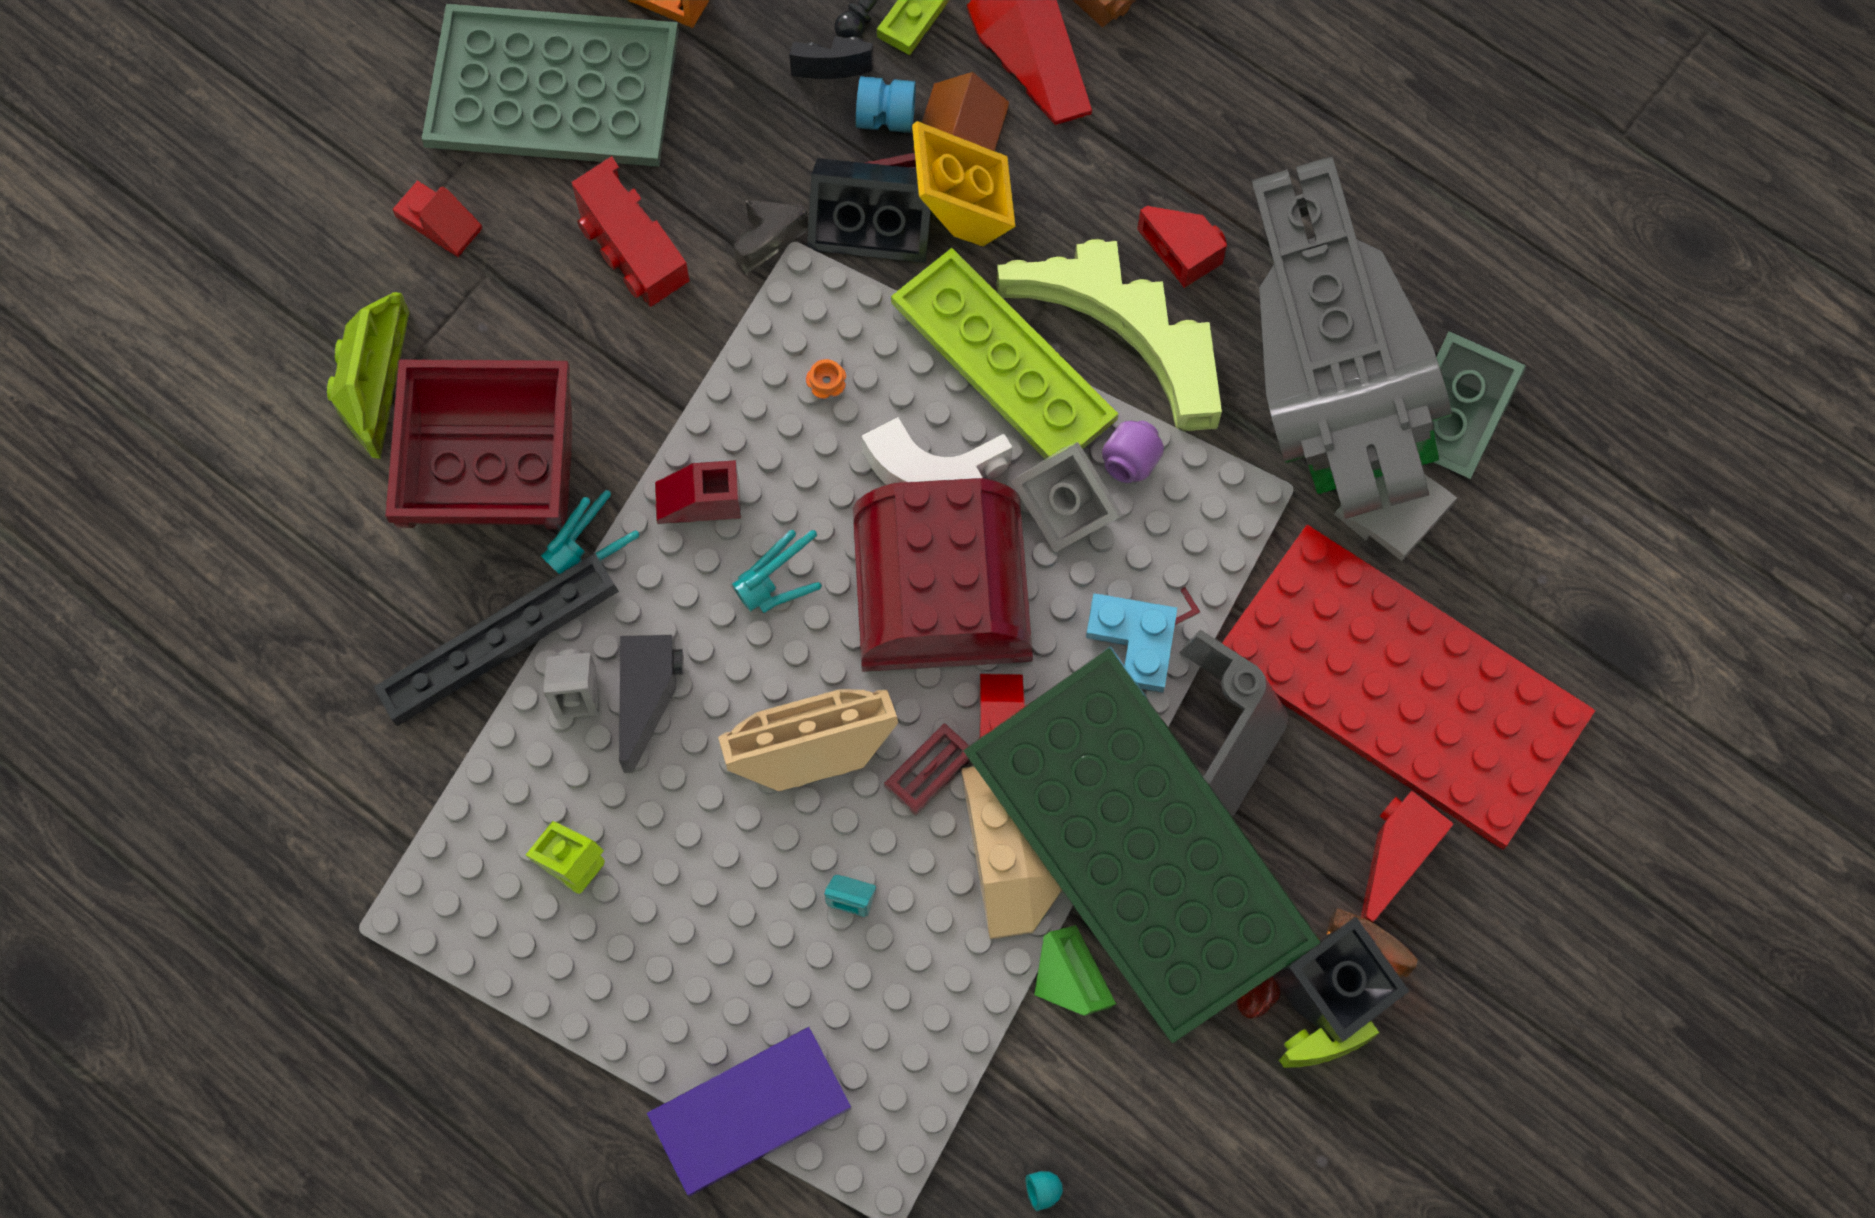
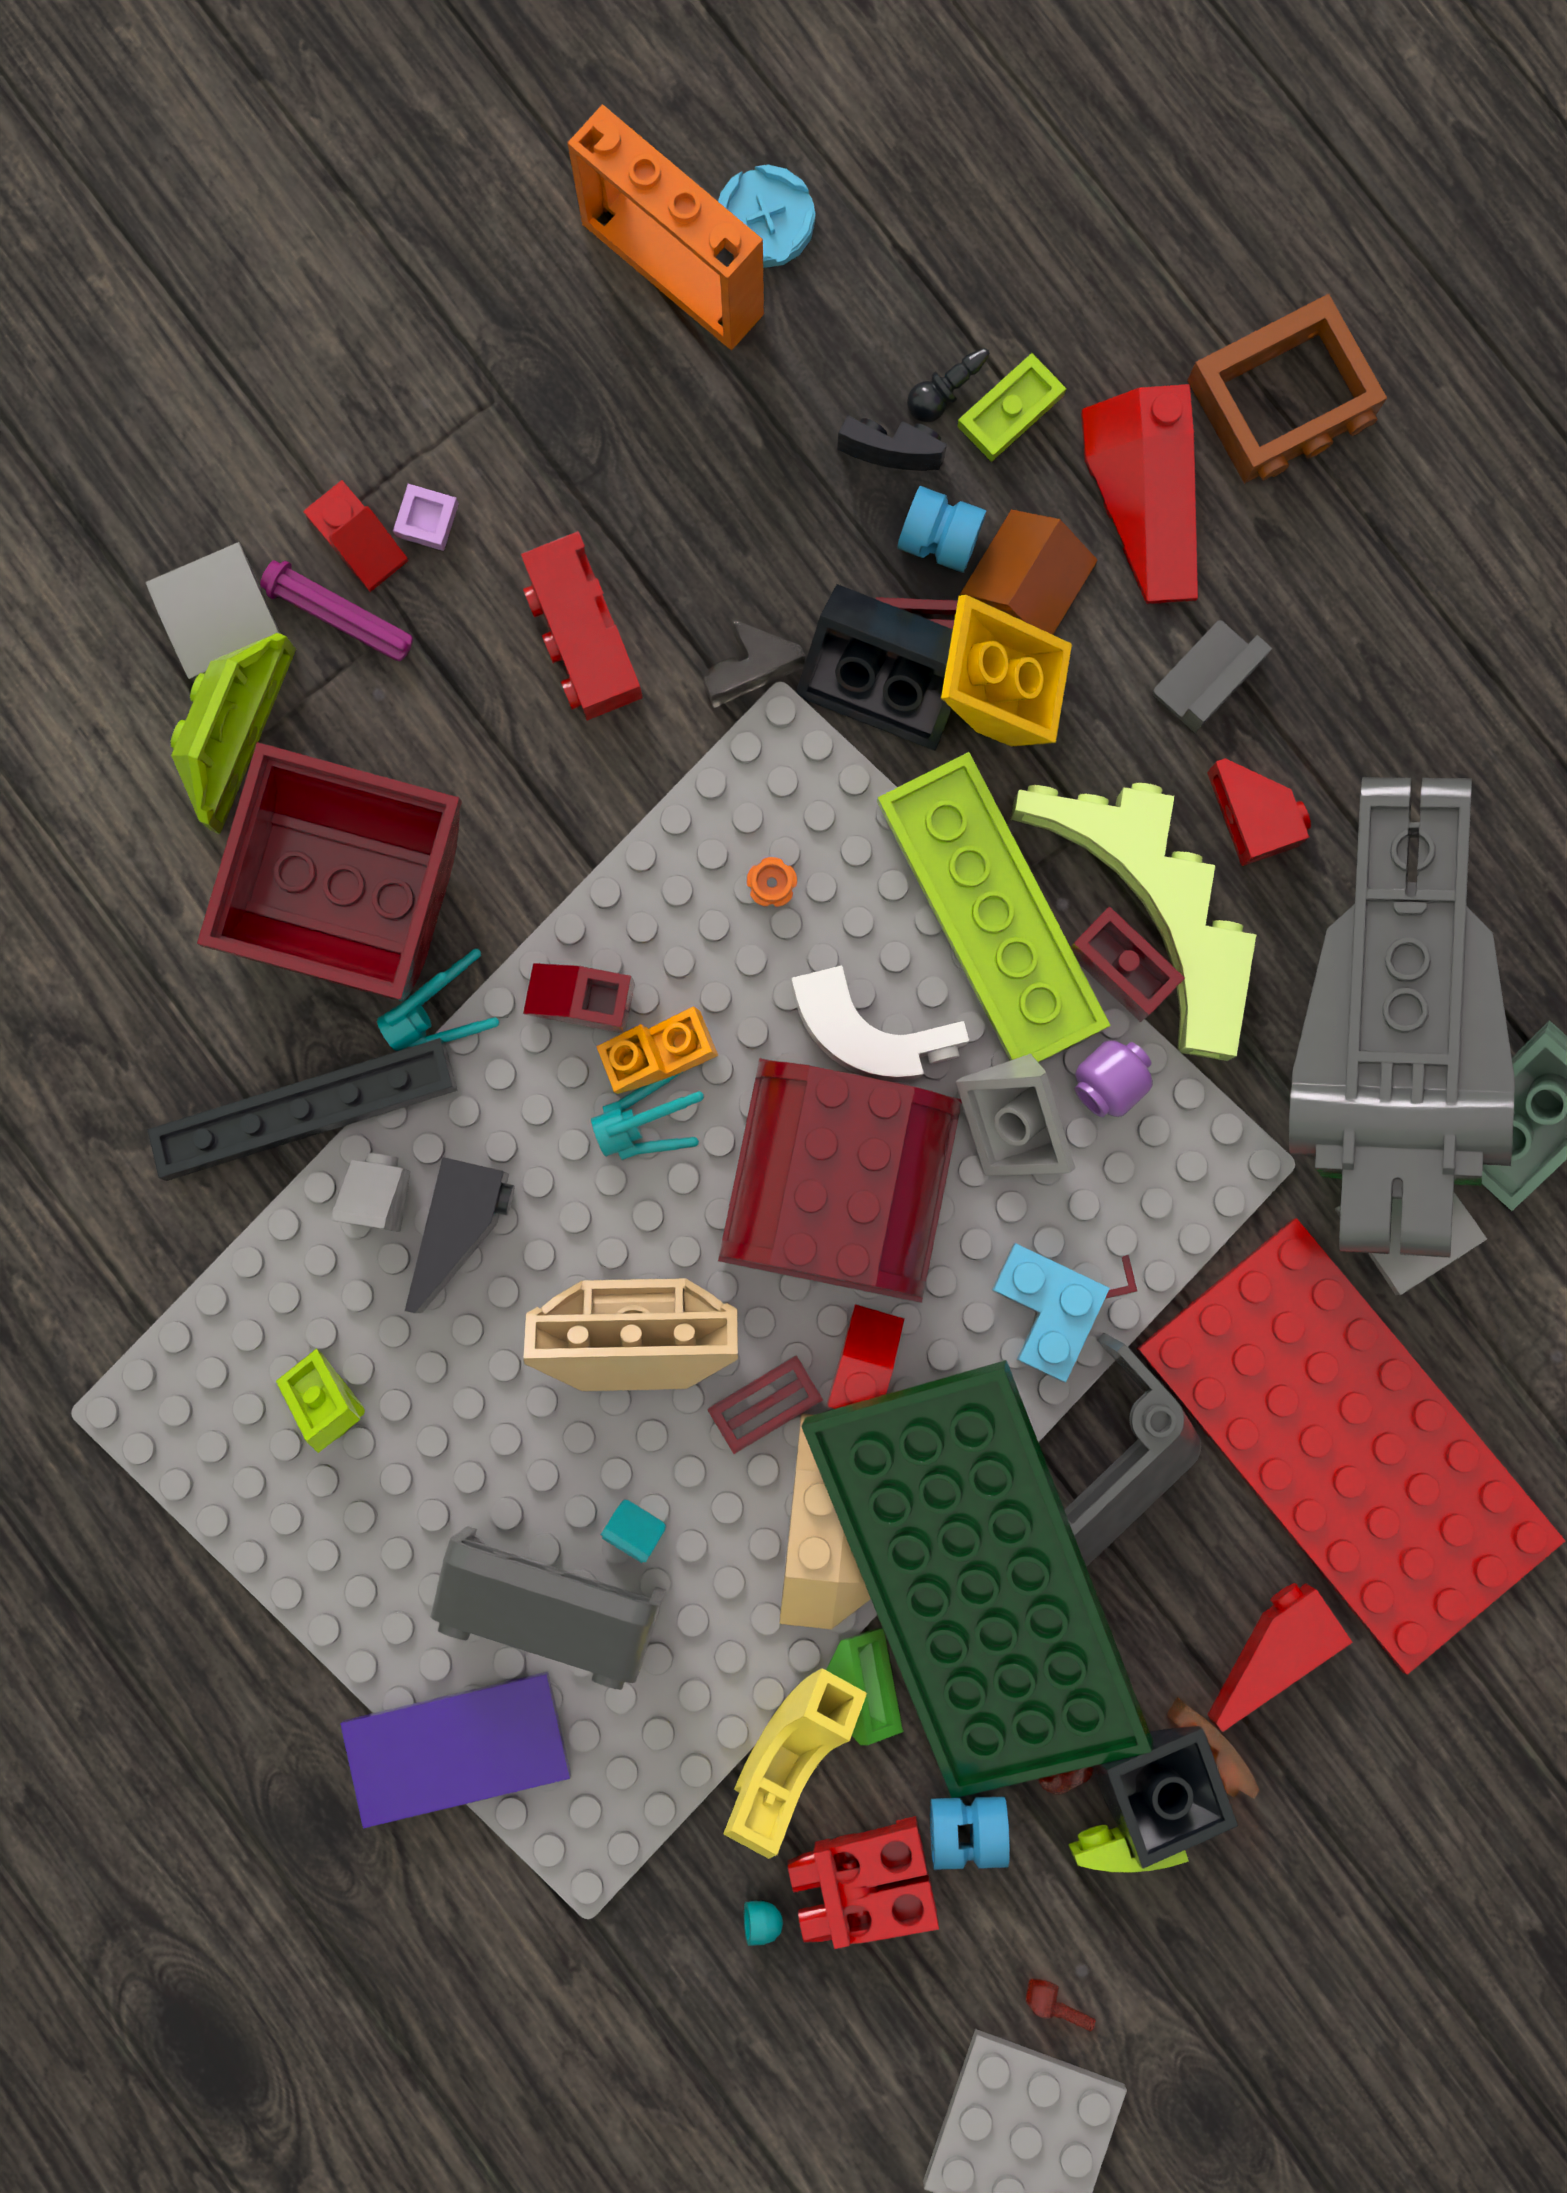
camera: 15 degrees right, 15 degrees up
sand green plate [422,4,679,167] -> none
none -> light grey slope [146,542,281,679]
none -> magenta axle [260,560,413,661]
none -> lavender plate [393,484,459,551]
none -> dark grey windscreen [430,1526,666,1690]
none -> light orange slope [596,1006,719,1094]
none -> light yellow arch [723,1668,867,1859]
none -> red hips [787,1816,939,1949]
none -> dark azure wheel [930,1797,1010,1870]
none -> clear red hand [1026,1978,1096,2032]
none -> dark red brick [1070,906,1185,1022]
none -> dark grey panel [1153,620,1272,733]

